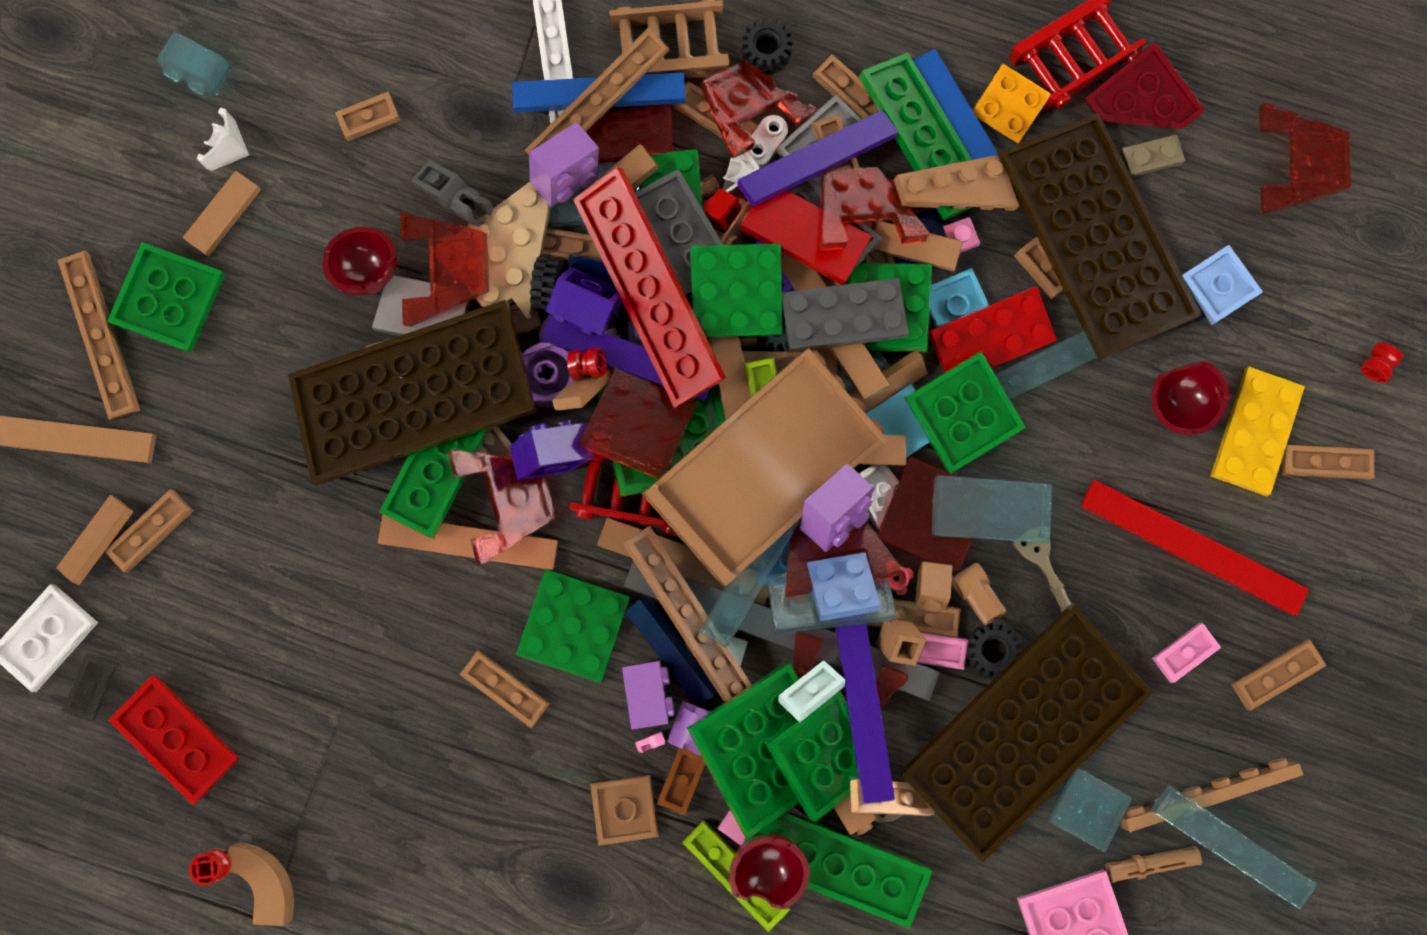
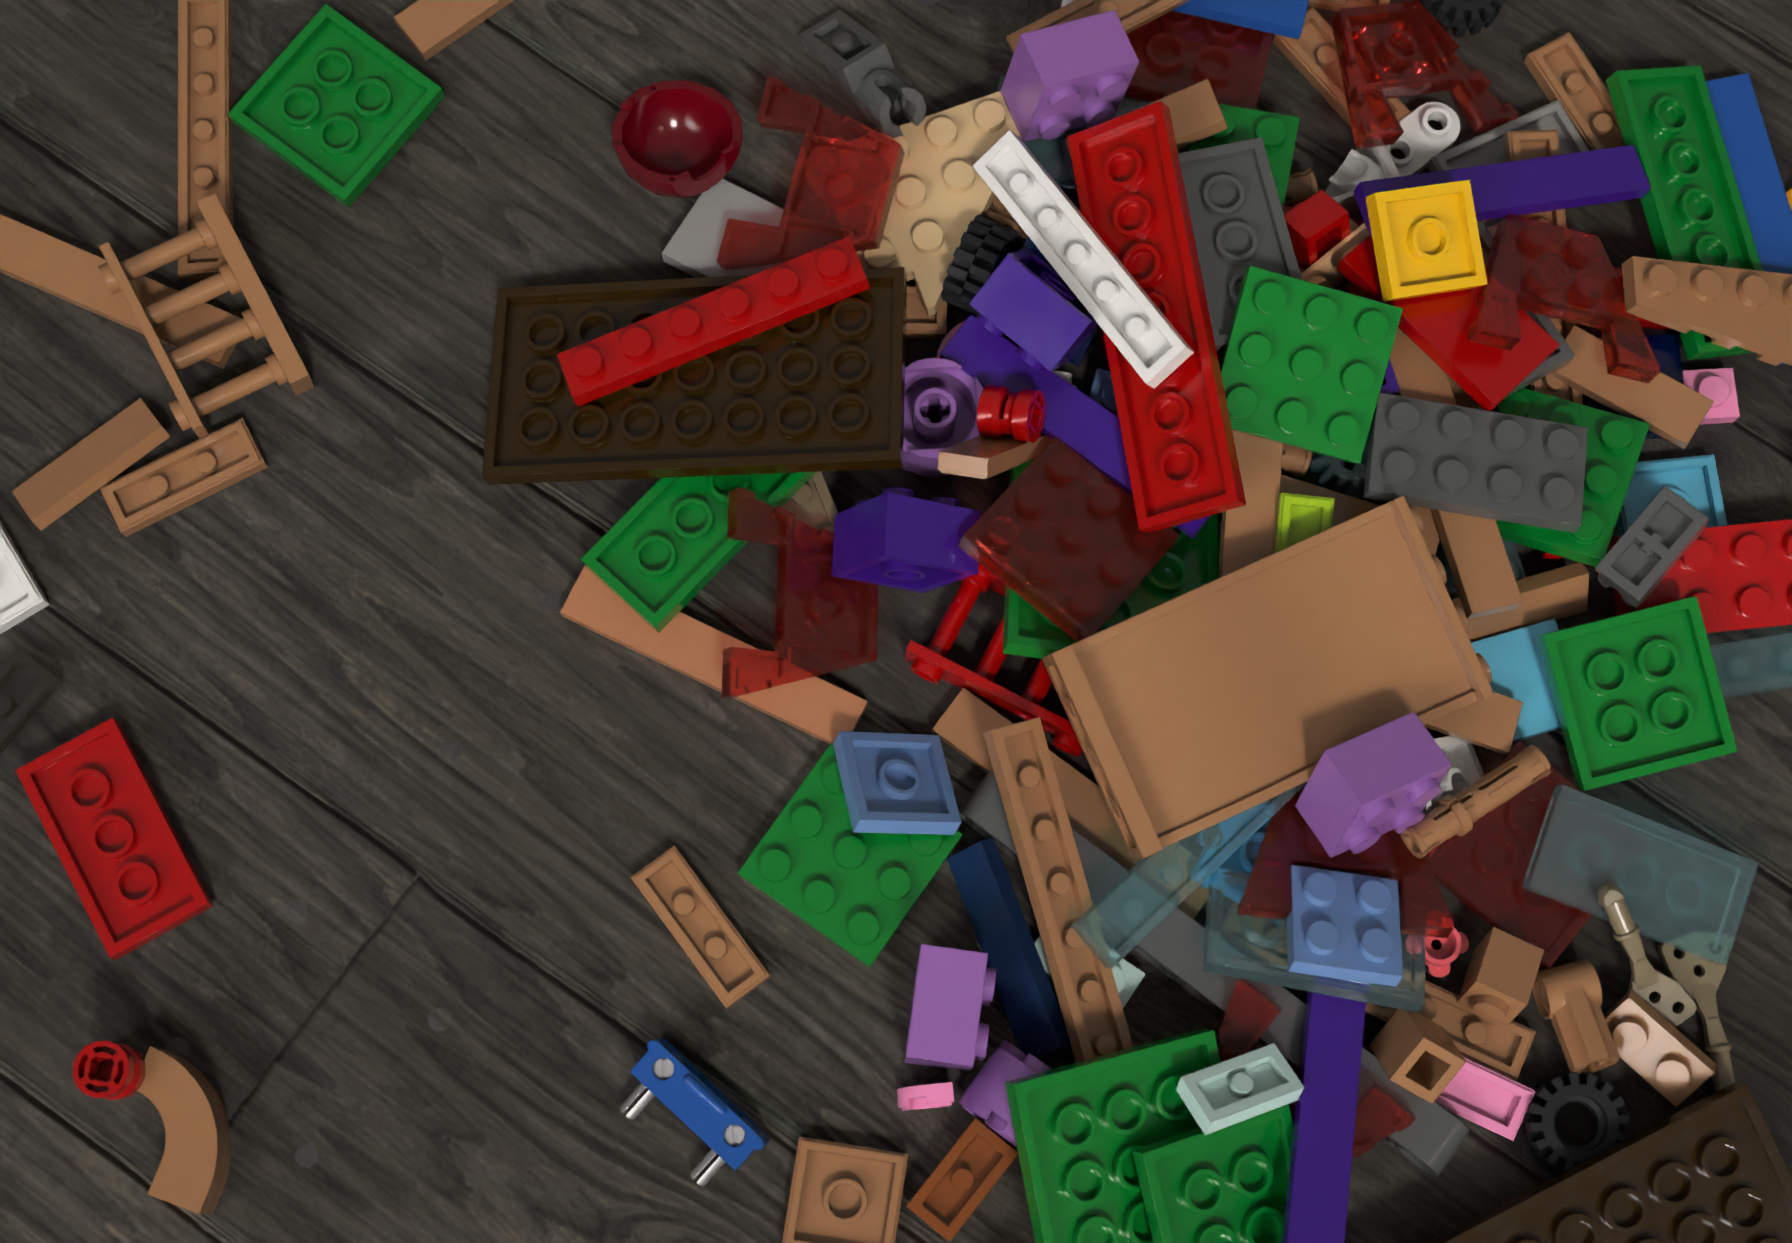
camera: 15 degrees right, 5 degrees down
none -> medium nougat fence [98,193,314,439]
none -> red plate [557,236,870,407]
none -> blue piece [620,1038,770,1186]
none -> medium blue plate [833,731,962,835]
none -> white plate [973,130,1194,389]
none -> yellow plate [1365,180,1488,302]
none -> medium nougat pin [1401,745,1551,859]
none -> dark grey hinge [1595,486,1709,611]
none -> dark tan piece [1597,883,1697,1027]
none -> medium nougat plate [1604,989,1716,1107]

